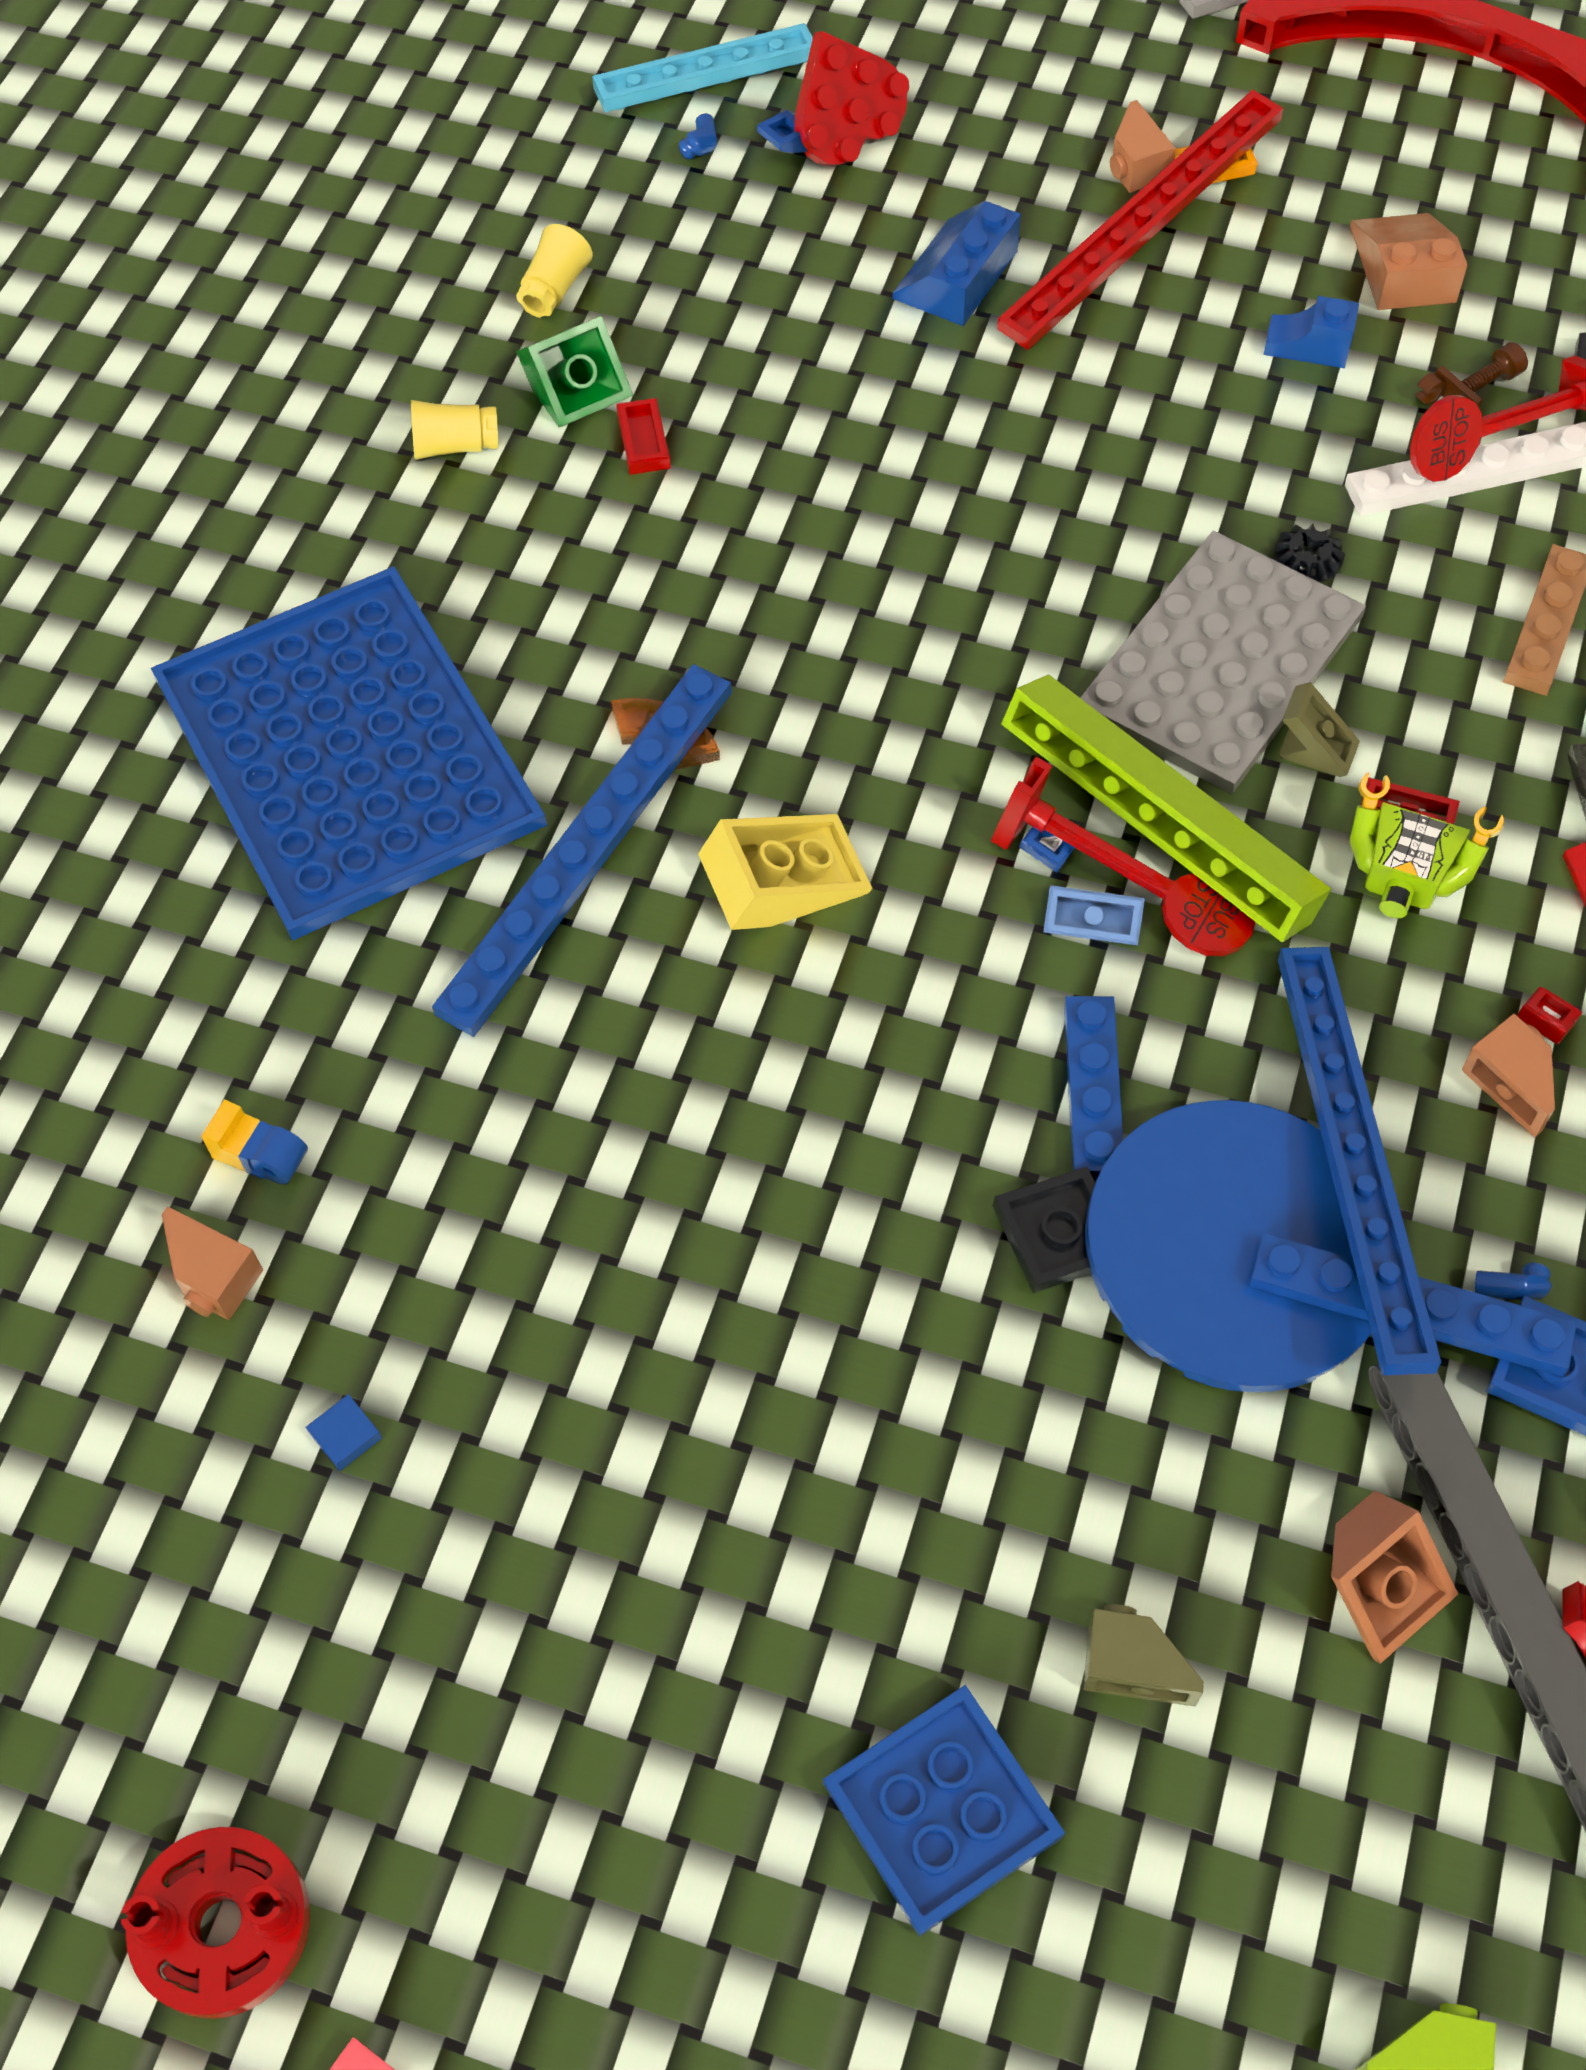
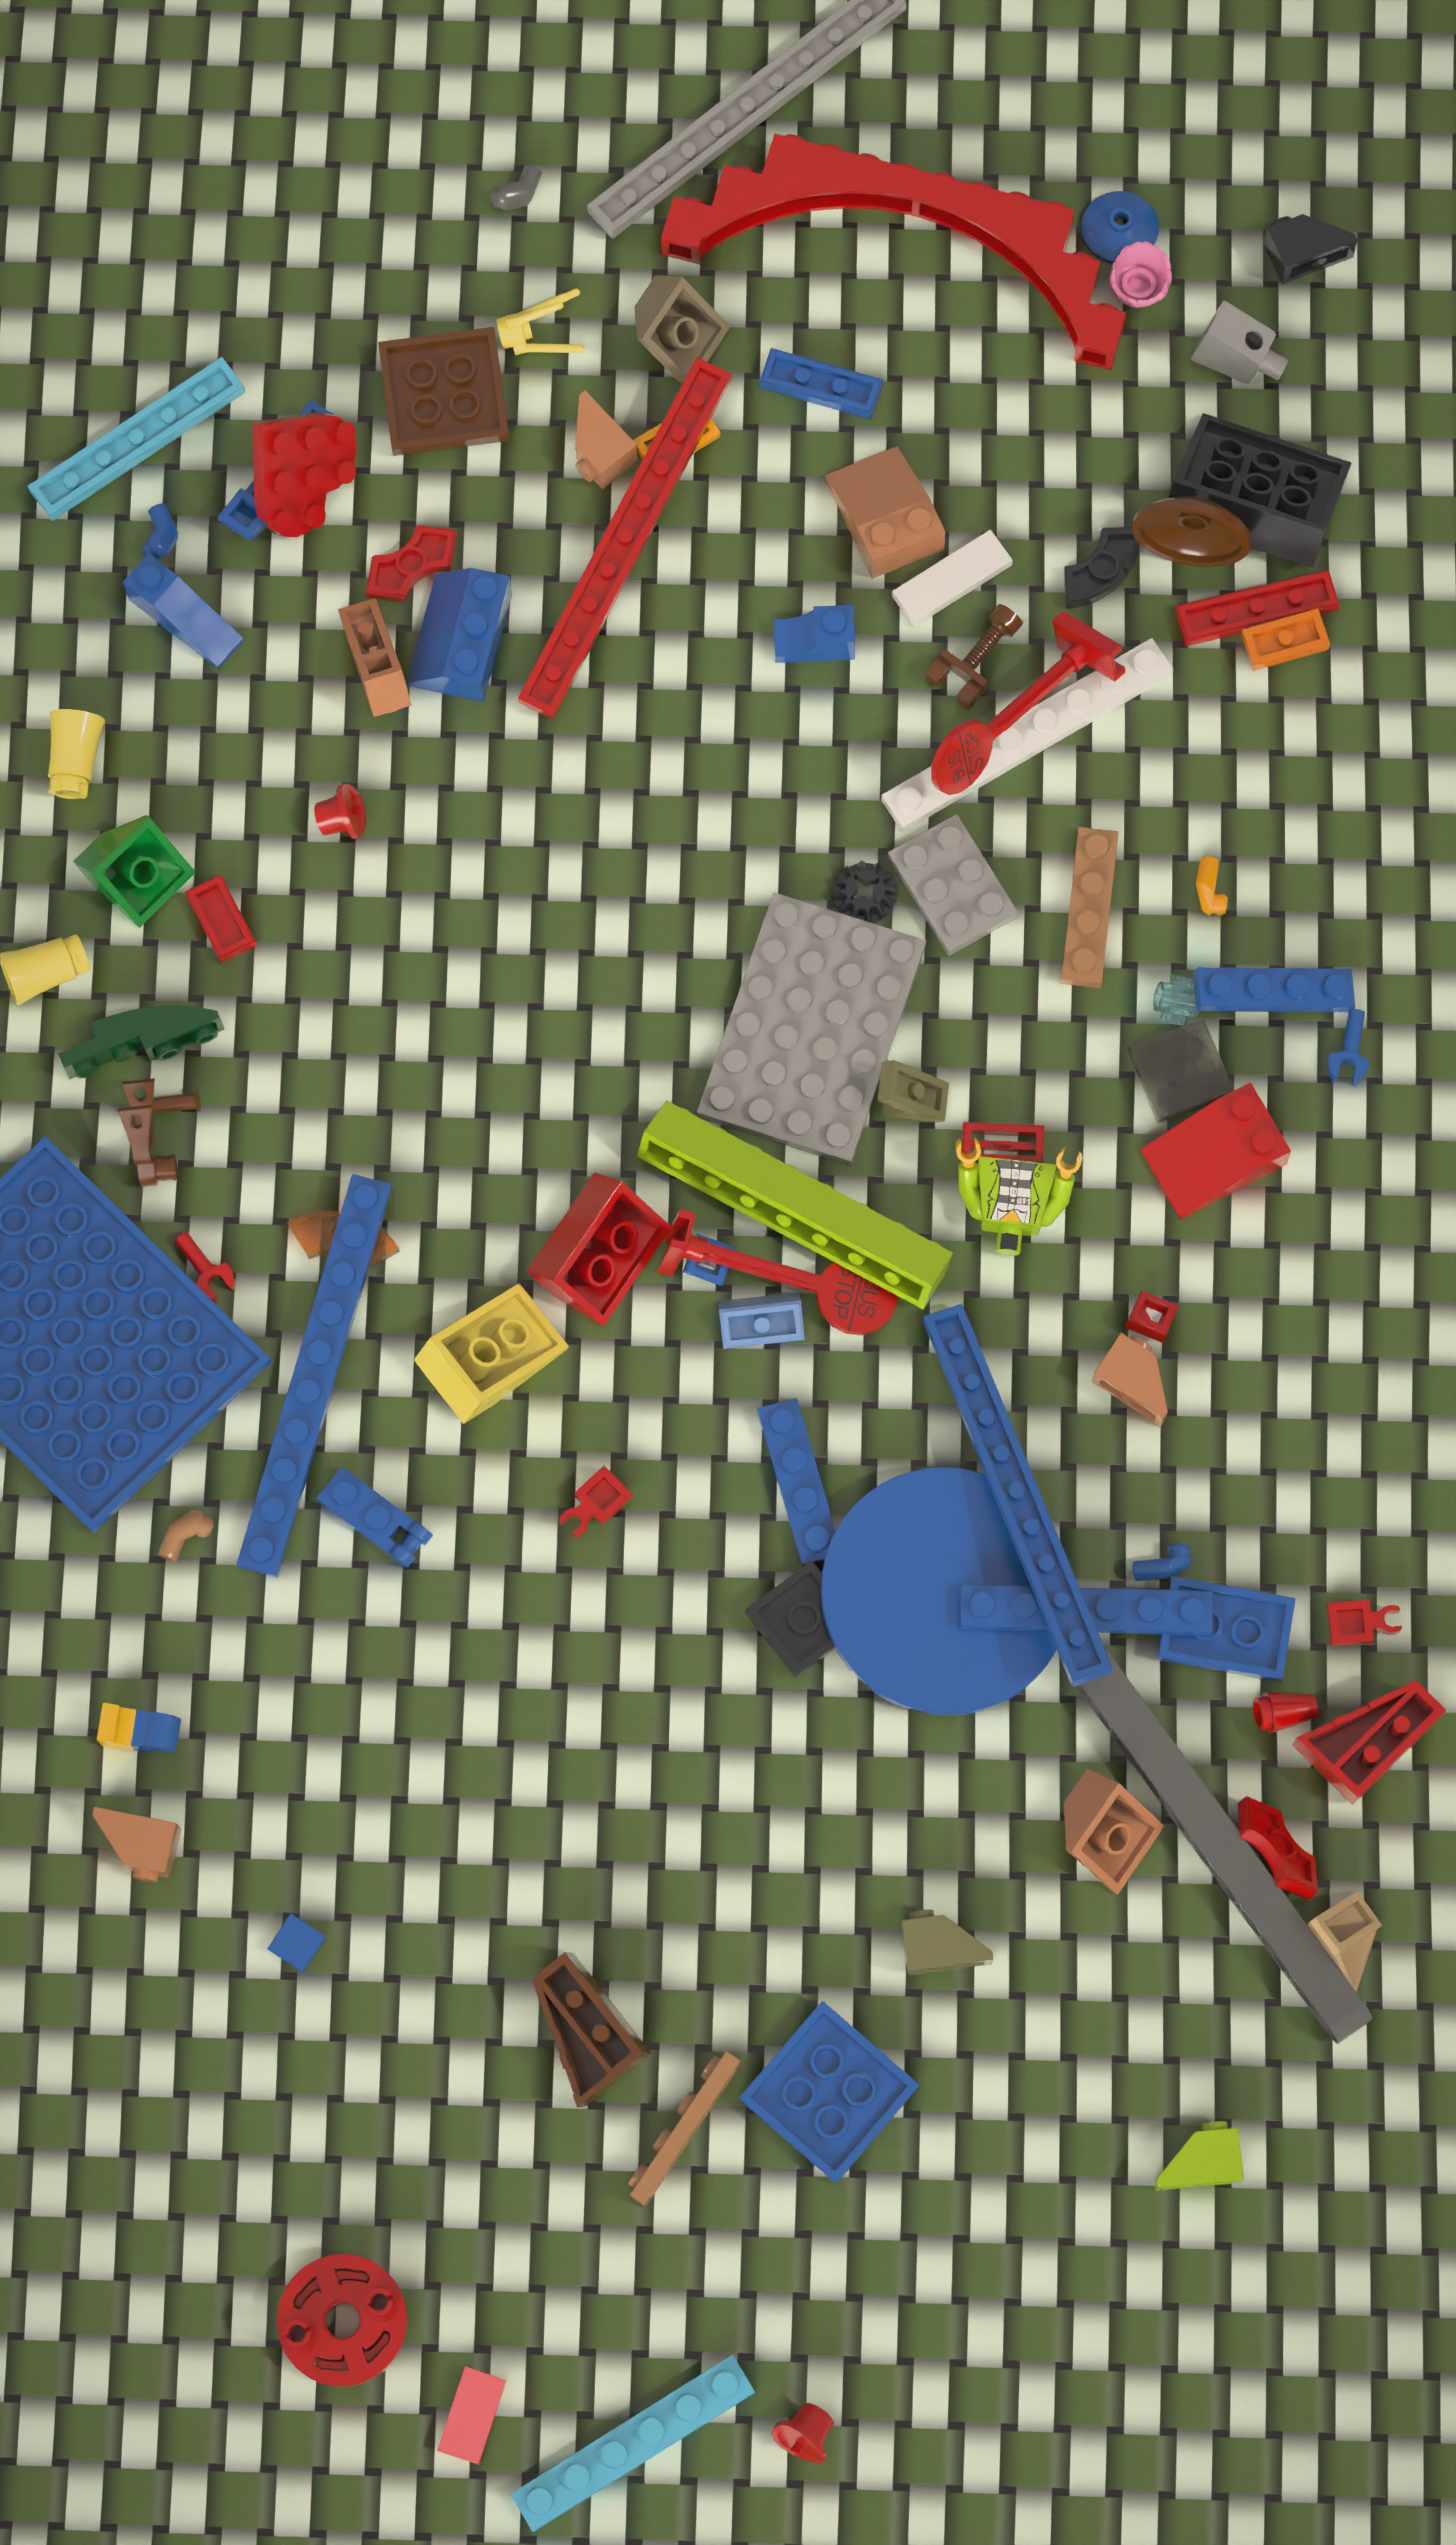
camera: 15 degrees left, 15 degrees up
none -> dark green slope [58,1005,225,1079]
none -> reddish brown piece [118,1078,201,1187]
none -> slope [123,553,244,670]
none -> medium nougat arm [157,1510,213,1562]
none -> red bar [175,1232,235,1304]
none -> red piece [314,783,366,839]
none -> blue plate [316,1467,433,1568]
none -> nougat slope [338,598,412,717]
none -> red tile [366,525,457,603]
none -> reddish brown plate [378,327,510,456]
none -> light yellow plant [496,288,584,355]
none -> red slope [526,1172,671,1326]
none -> reddish brown wedge [532,1952,652,2108]
none -> red plate [560,1466,633,1538]
none -> medium nougat plate [628,2051,741,2207]
none -> dark tan slope [635,276,730,384]
none -> blue tile [759,348,883,420]
none -> light grey plate [888,814,1018,956]
none -> white tile [892,530,1013,627]

